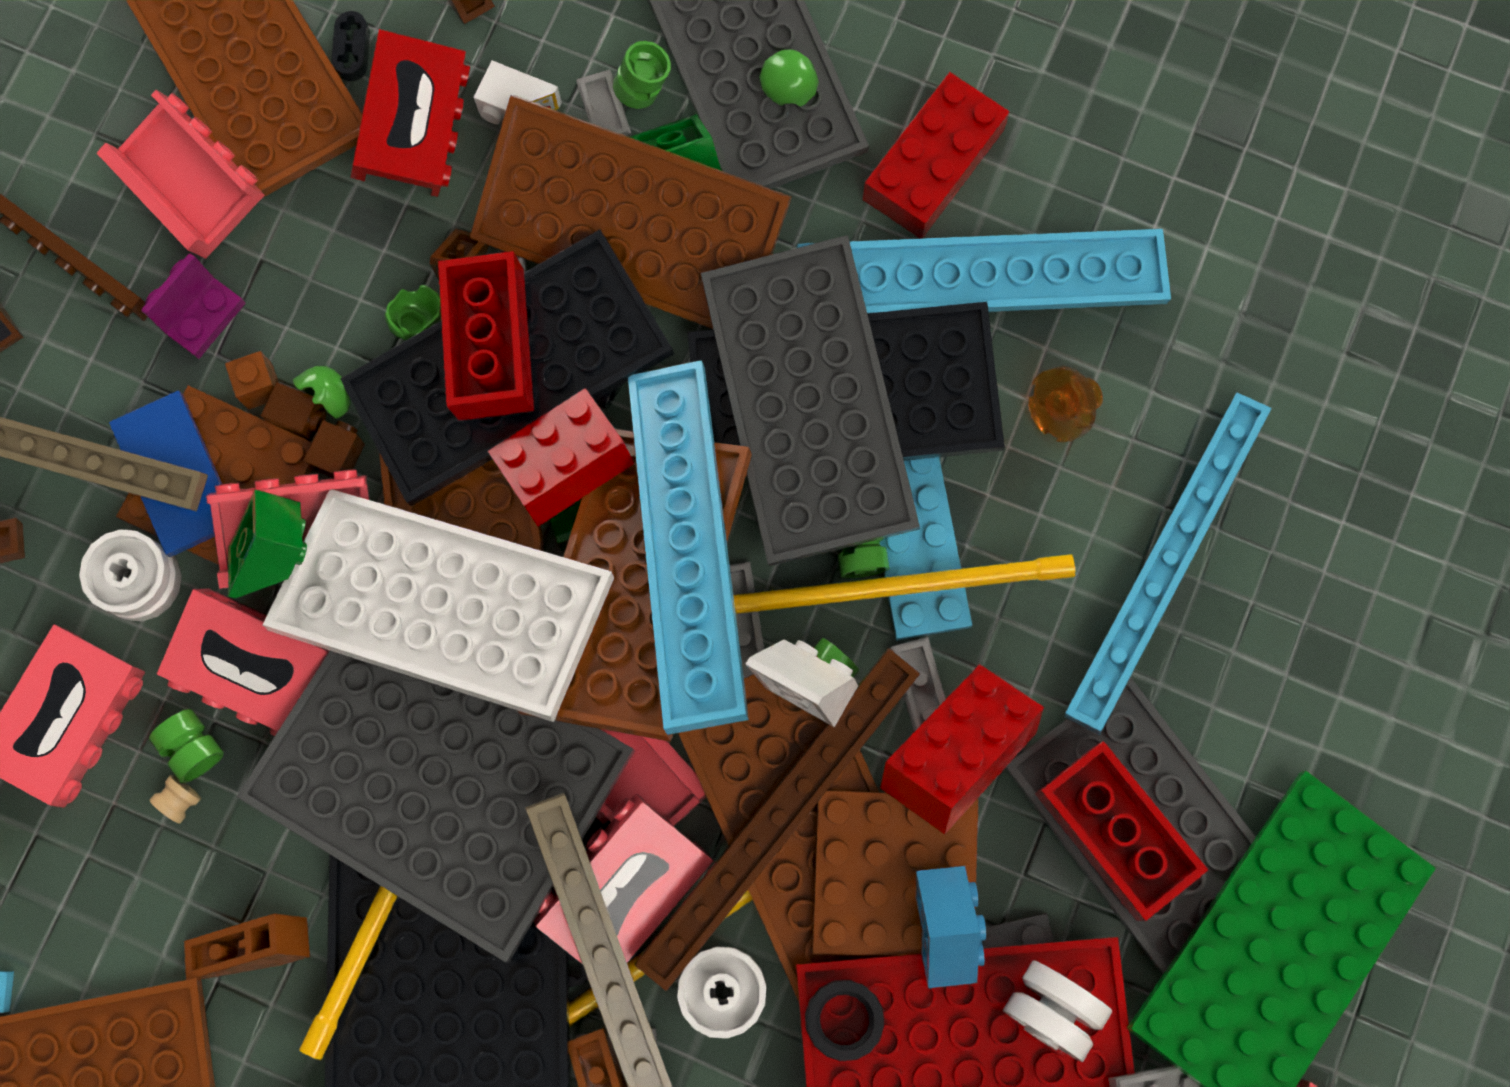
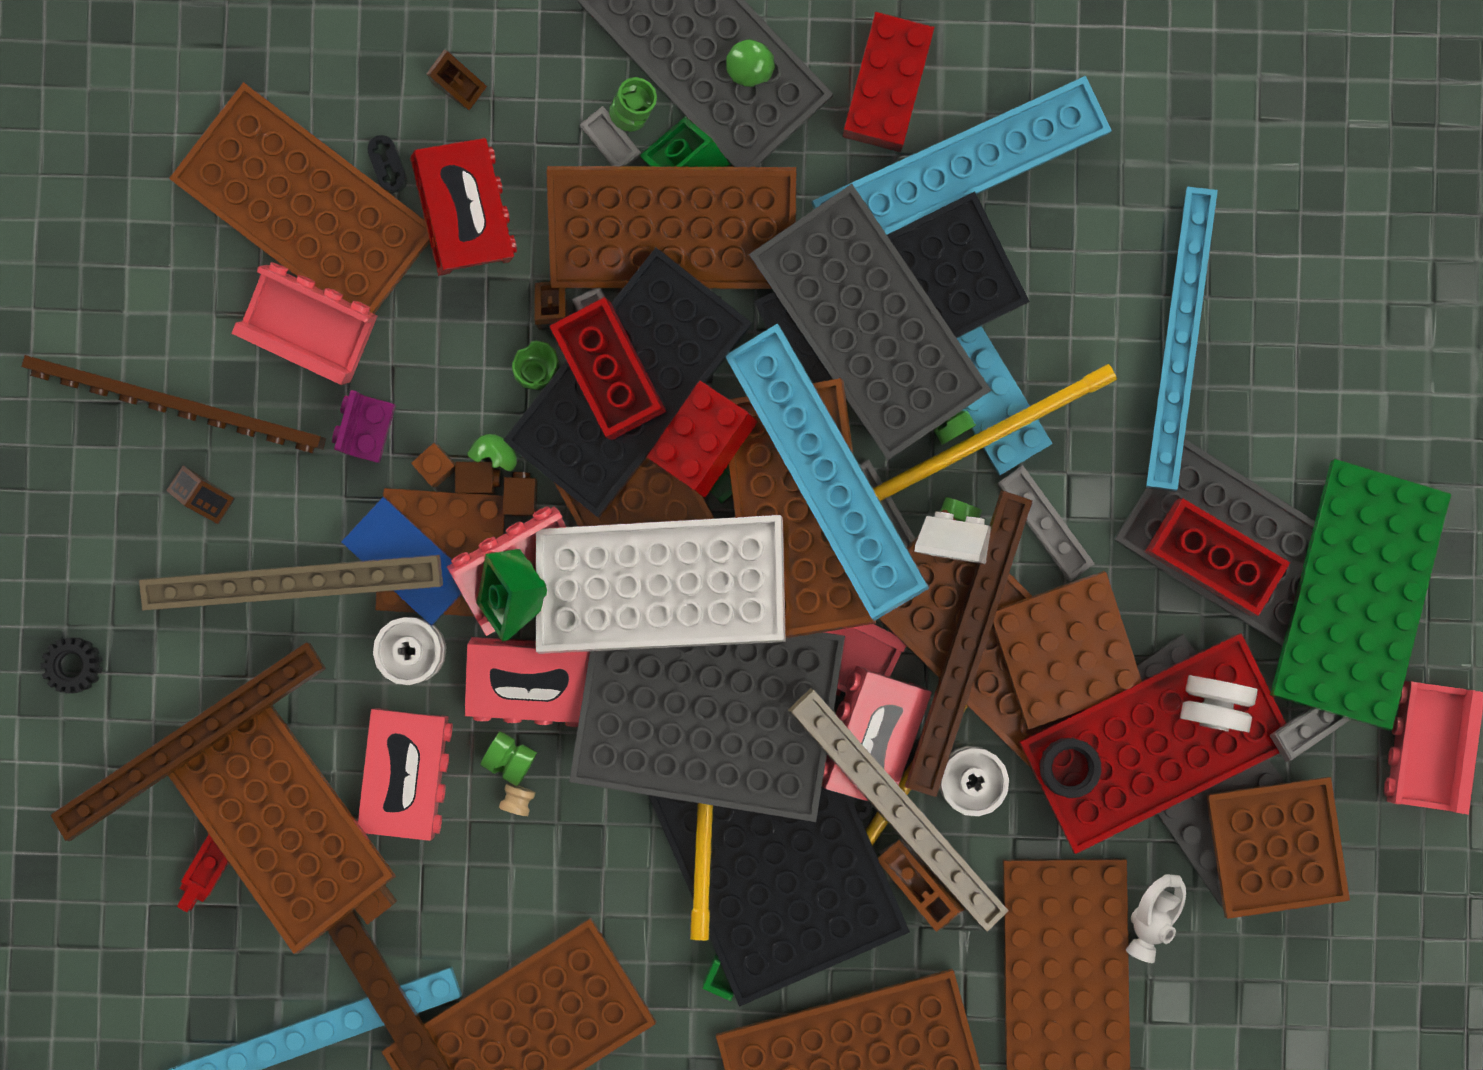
camera: 25 degrees left, 10 degrees up
dark orange slope [184,913,310,980] -> none
white slope [473,60,562,124] -> none
red brick [880,664,1044,835] -> none
dark azure brick [916,866,986,988] -> none
clear orange tile [1028,366,1103,443] -> none

